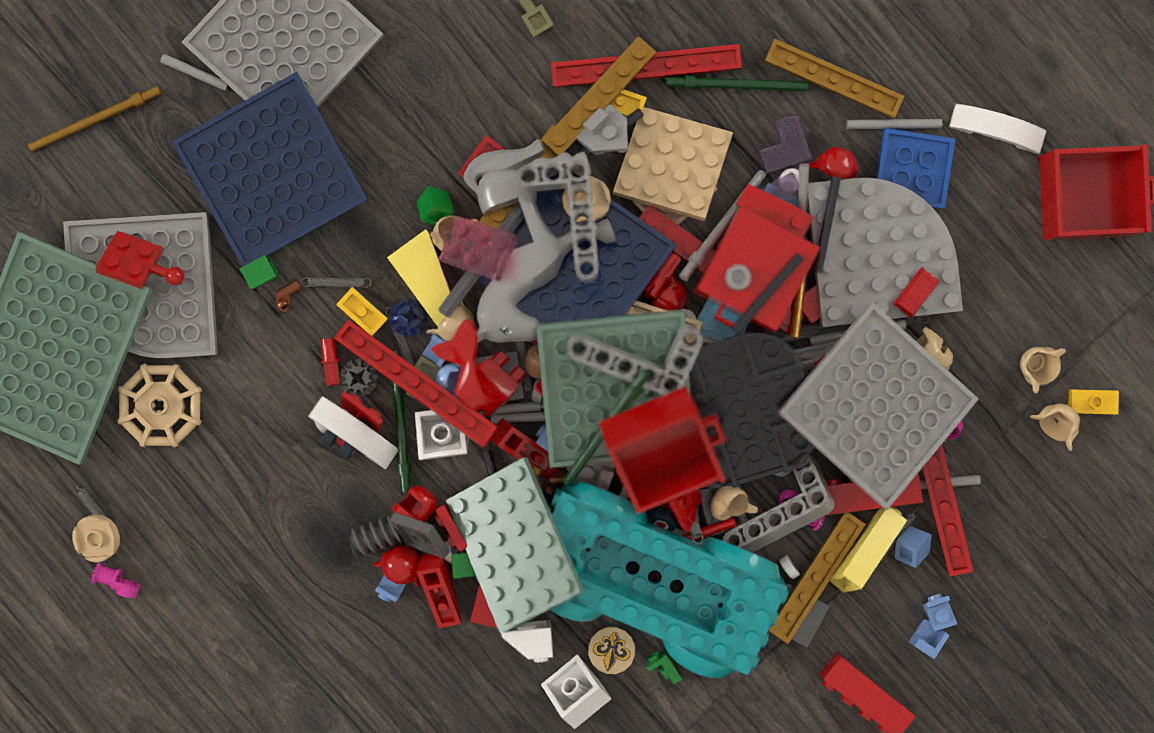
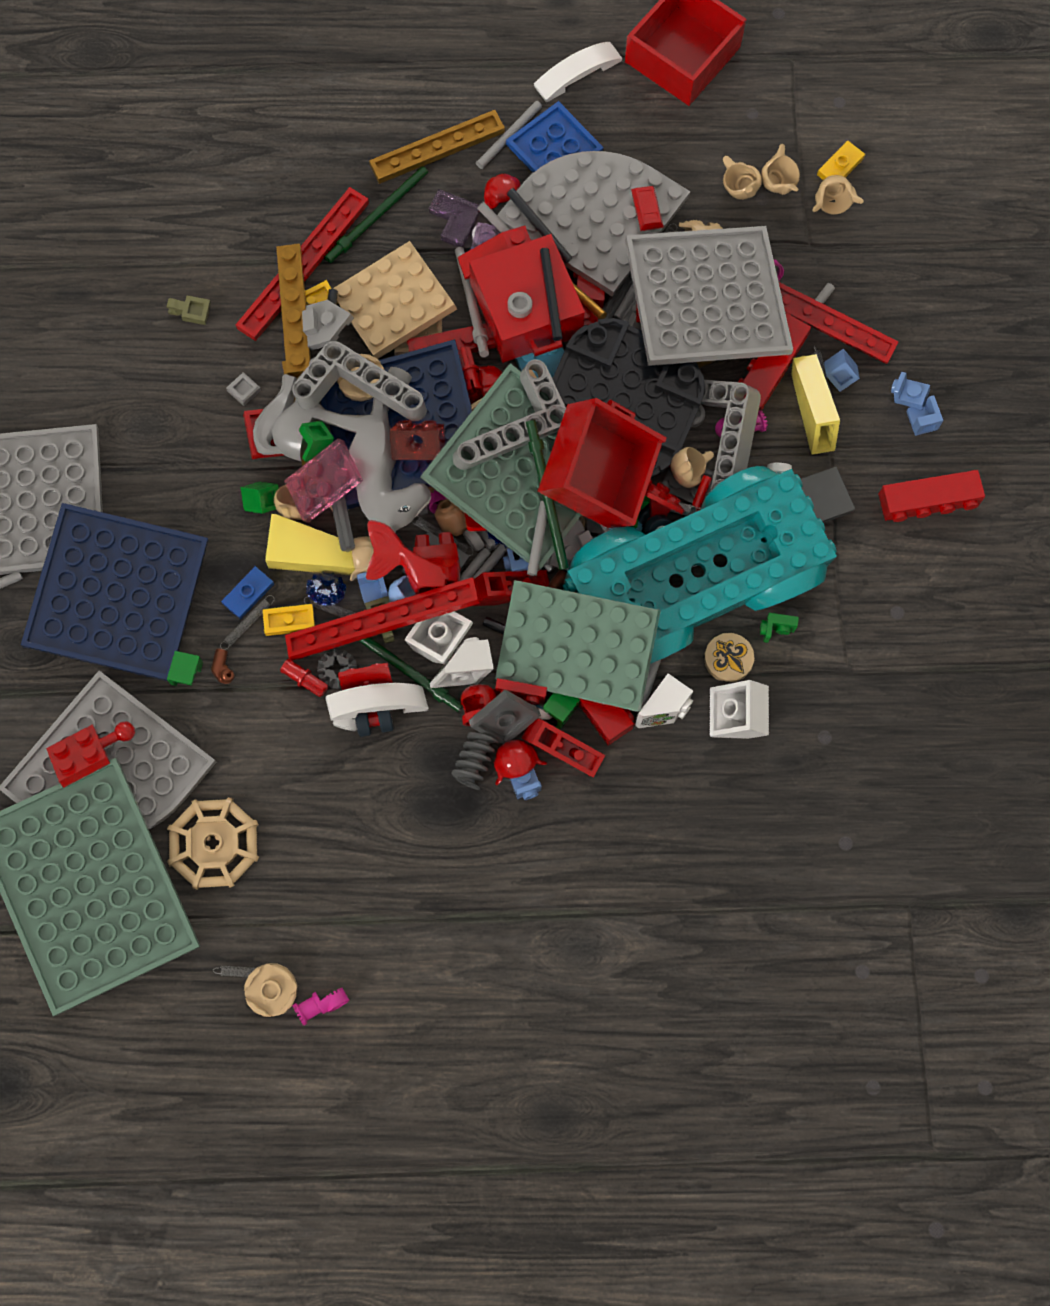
camera: 55 degrees left, 15 degrees down
pearl gold plate [768,512,866,644] -> none
none -> blue plate [221,566,274,620]
none -> light grey tile [226,372,261,406]
none -> green panel [298,421,334,462]
none -> clear red brick [390,420,445,460]
none -> white slope [430,637,494,688]
none -> light grey bar [527,501,547,576]
none -> tan hair [723,156,762,200]

